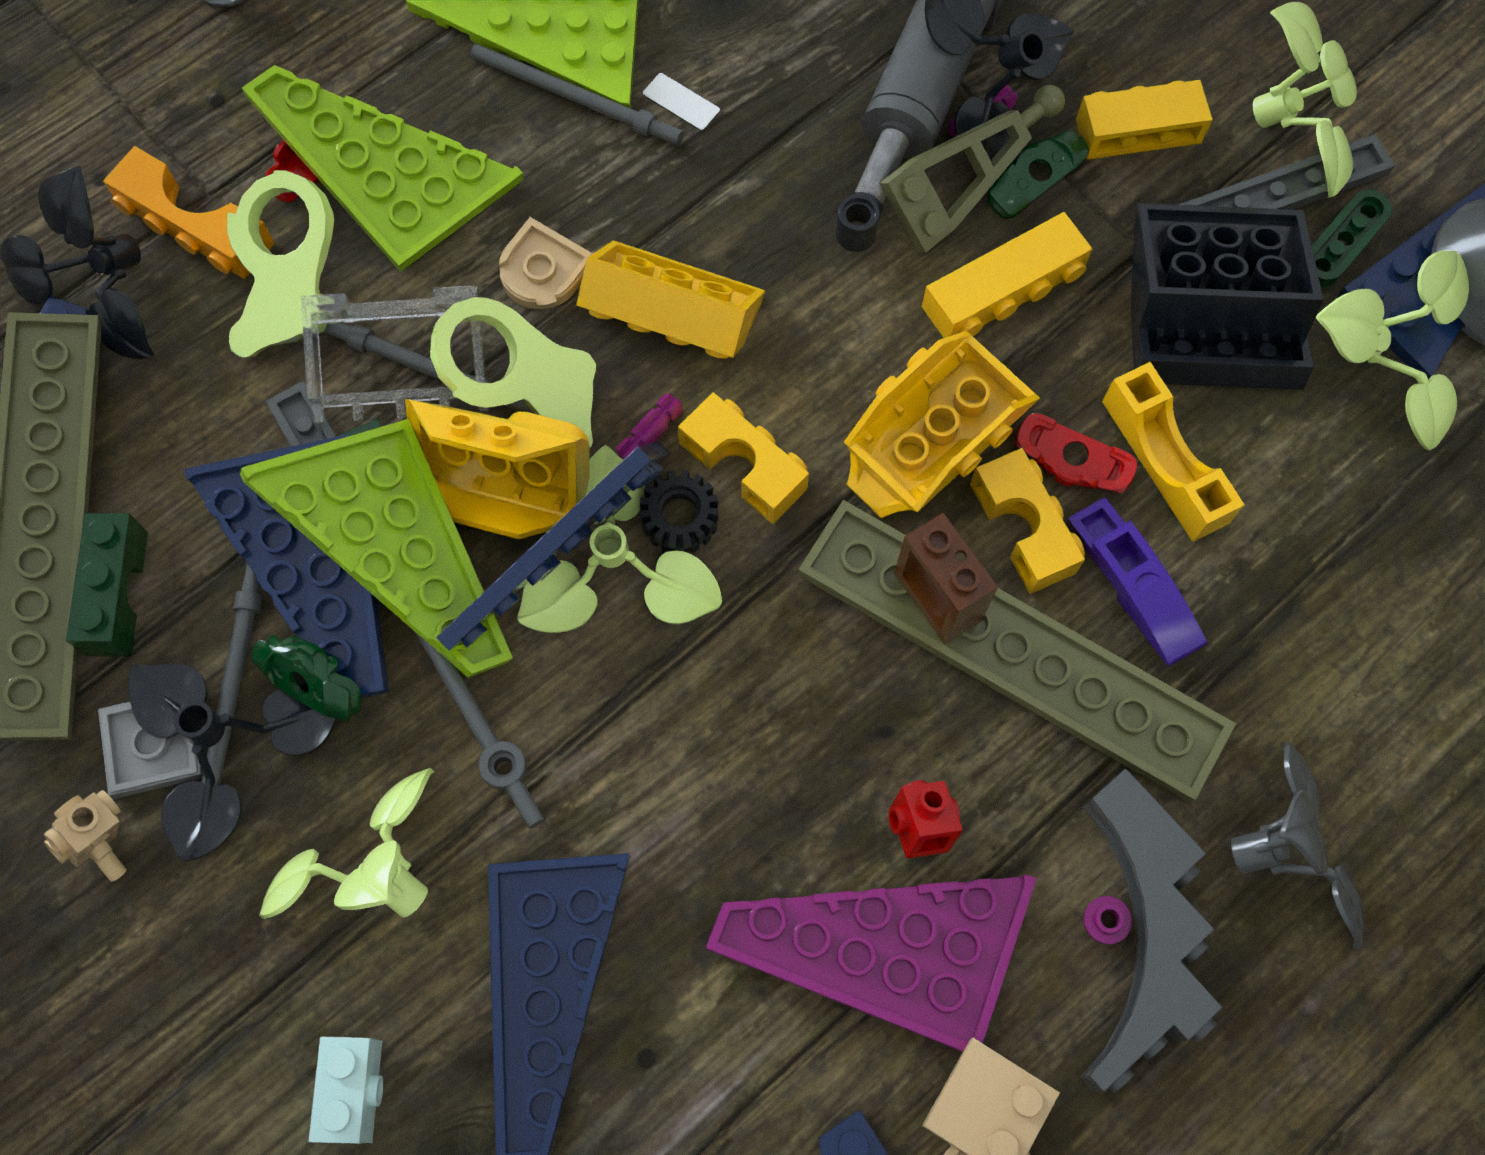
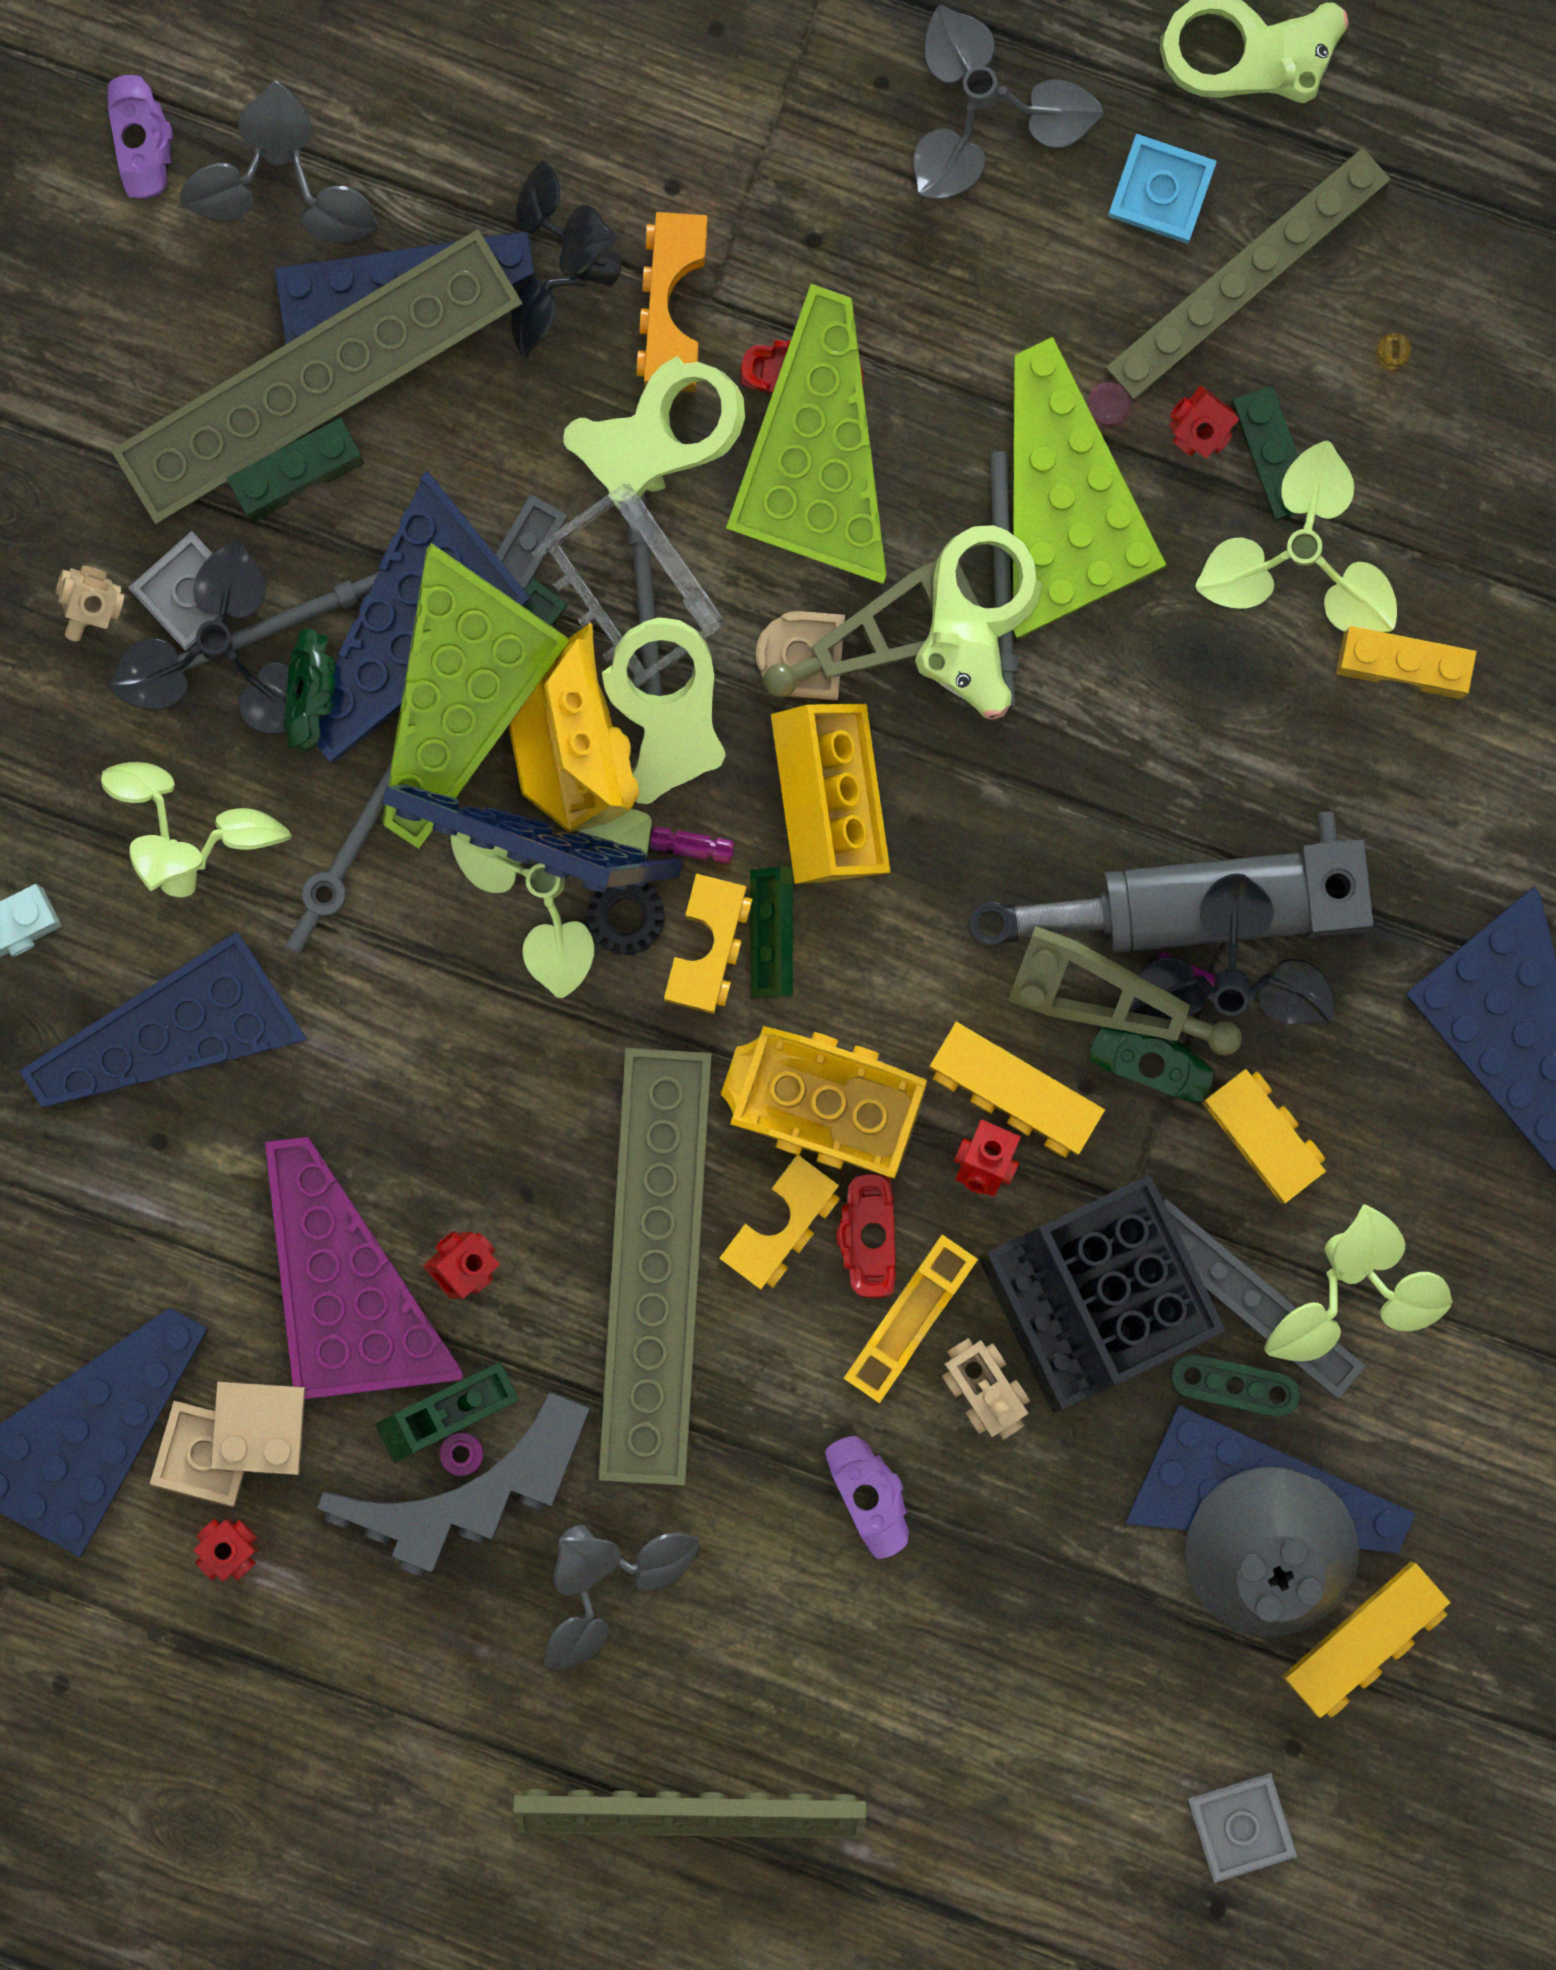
camera: 60 degrees right, 15 degrees up
white sticker [643,73,720,130] -> none
reddish brown window [894,513,998,644] -> none
dark purple slope [1068,497,1207,667] -> none
yellowish green plant [1316,250,1469,450] -> none
none -> dark green slope [375,1362,519,1463]
none -> dark green plate [750,866,793,999]
none -> olive plate [763,559,980,698]
none -> medium lavender piece [825,1436,909,1559]
none -> yellowish green animal [915,525,1043,719]
none -> tan brick [942,1338,1030,1439]
none -> red brick [953,1119,1021,1197]

